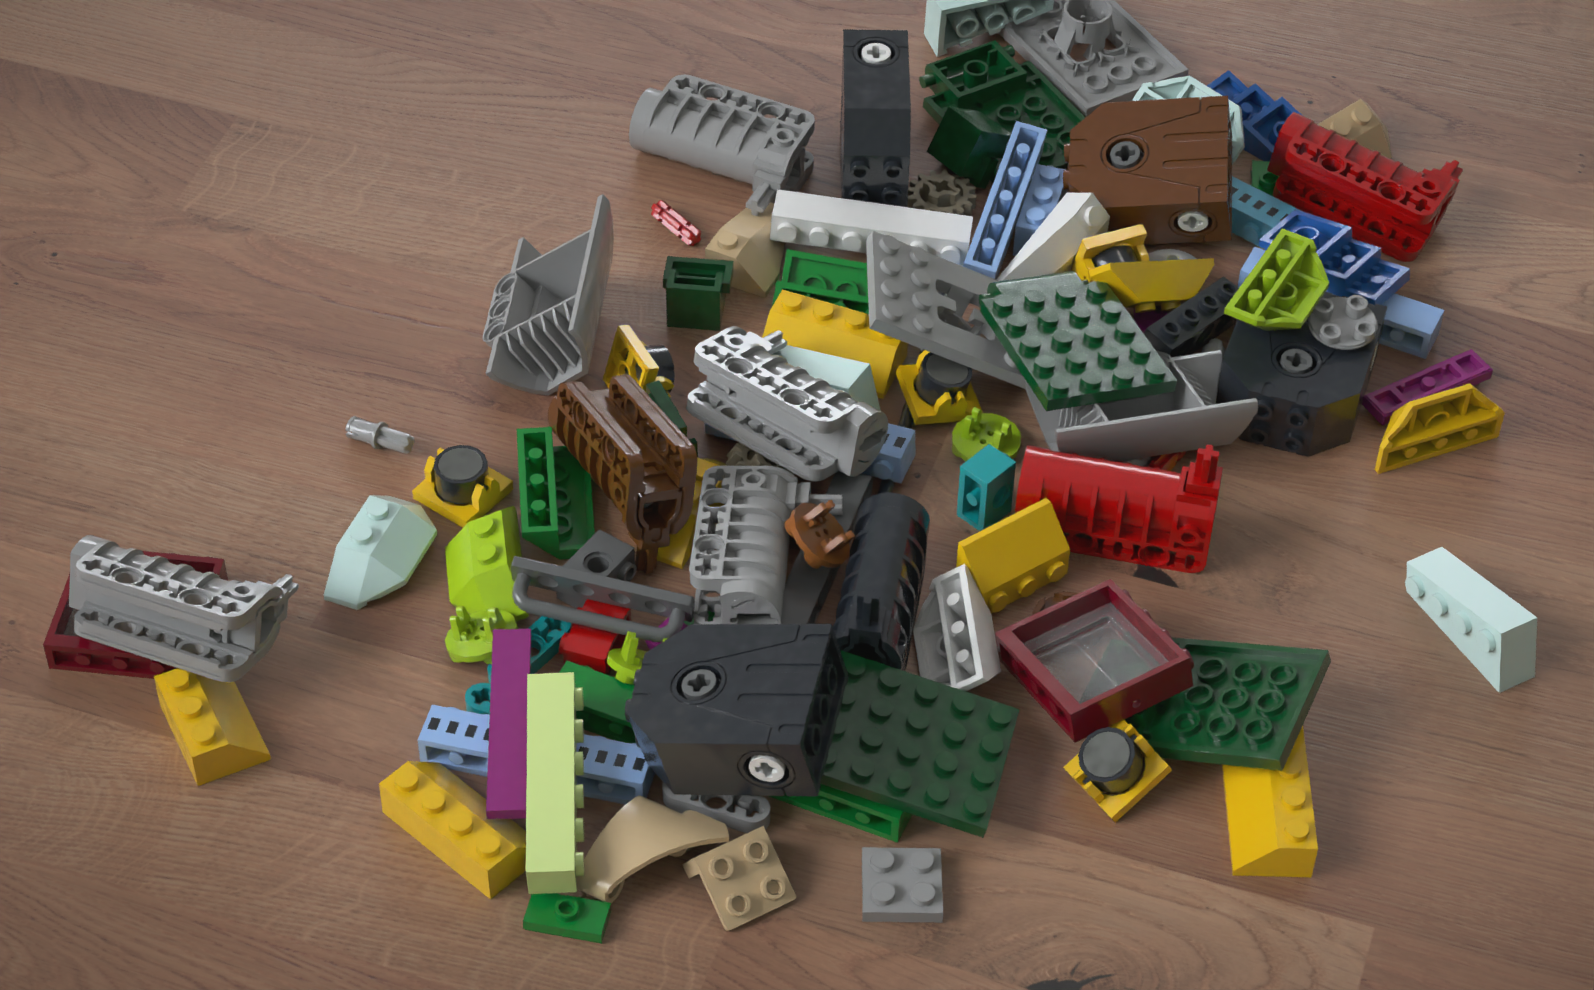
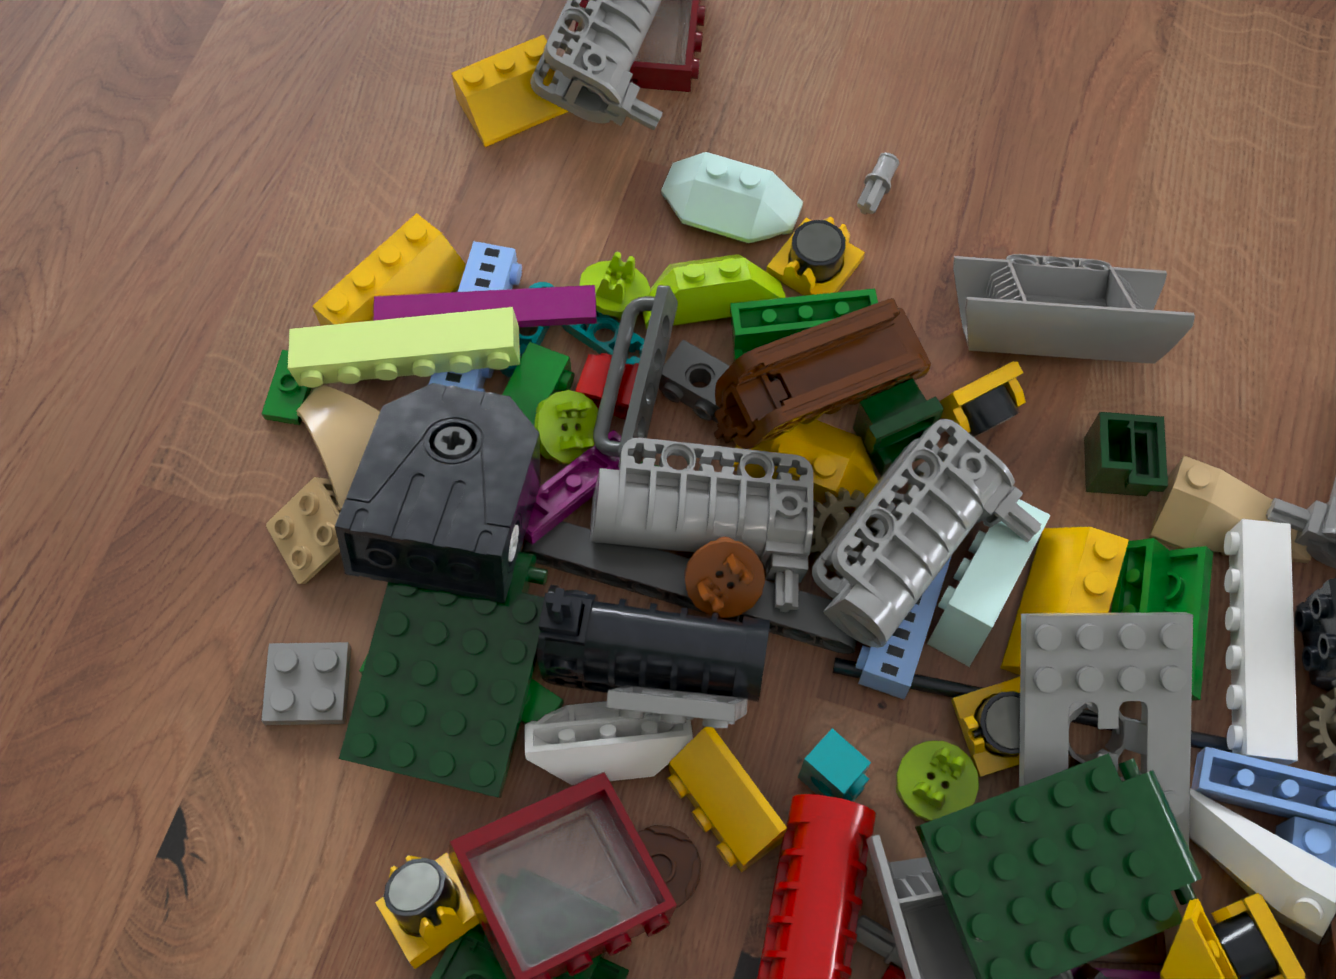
camera: 90 degrees right, 20 degrees up
axle [651,200,702,246] -> none
none -> light grey plate [606,685,748,728]

